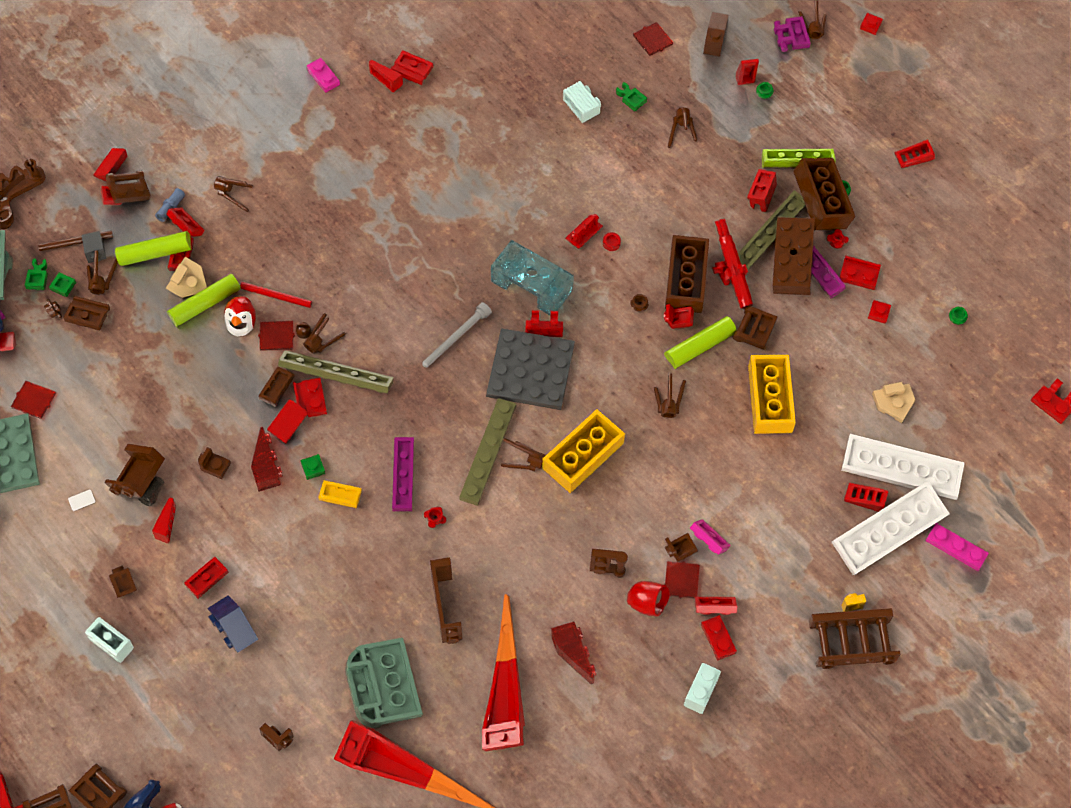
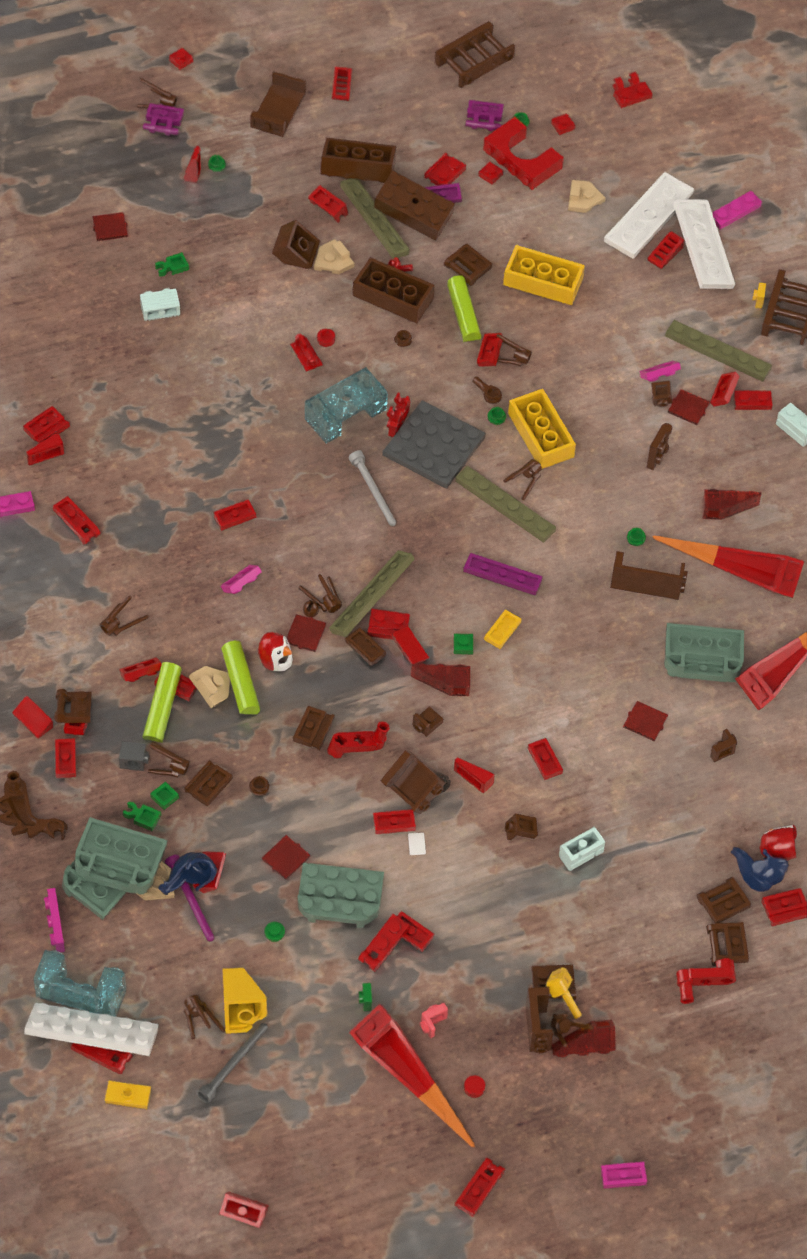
camera: 70 degrees left, 5 degrees down
reddish brown bar [38,230,113,251] -> none
reddish brown plate [44,299,62,318] -> none
sand blue pin [155,188,185,222] -> none
brick [207,595,259,653] -> none
red bar [240,282,312,308] -> none
red plate [424,506,447,528] -> none
red piece [627,581,670,617] -> none
red bracket [664,304,694,329] -> none
reddish brown plant [668,107,697,148] -> none
reddish brown slope [703,12,729,57] -> none
red piece [715,219,753,309] -> none
lime brick [762,149,836,168] -> none
red plate [827,229,849,249] -> none
none -> red plate [53,496,101,545]
none -> red plate [55,738,76,778]
none -> red plate [214,499,256,531]
none -> dark pink plate [221,564,262,594]
none -> reddish brown plate [249,776,269,796]
none -> reddish brown panel [250,71,306,137]
none -> reddish brown slope [272,220,320,269]
none -> reddish brown plate [293,706,335,751]
none -> tan plate [314,239,354,274]
none -> red beam [327,721,390,759]
none -> red plate [373,809,416,834]
none -> reddish brown fence [435,21,515,88]
none -> magenta plate [465,100,504,132]
none -> reddish brown plate [472,376,502,404]
none -> red plate [477,333,503,367]
none -> red arch [483,117,564,190]
none -> green plate [488,407,506,425]
none -> red plate [551,113,575,135]
none -> clear red piece [623,701,668,742]
none -> green plate [627,528,646,546]
none -> olive plate [665,320,772,382]

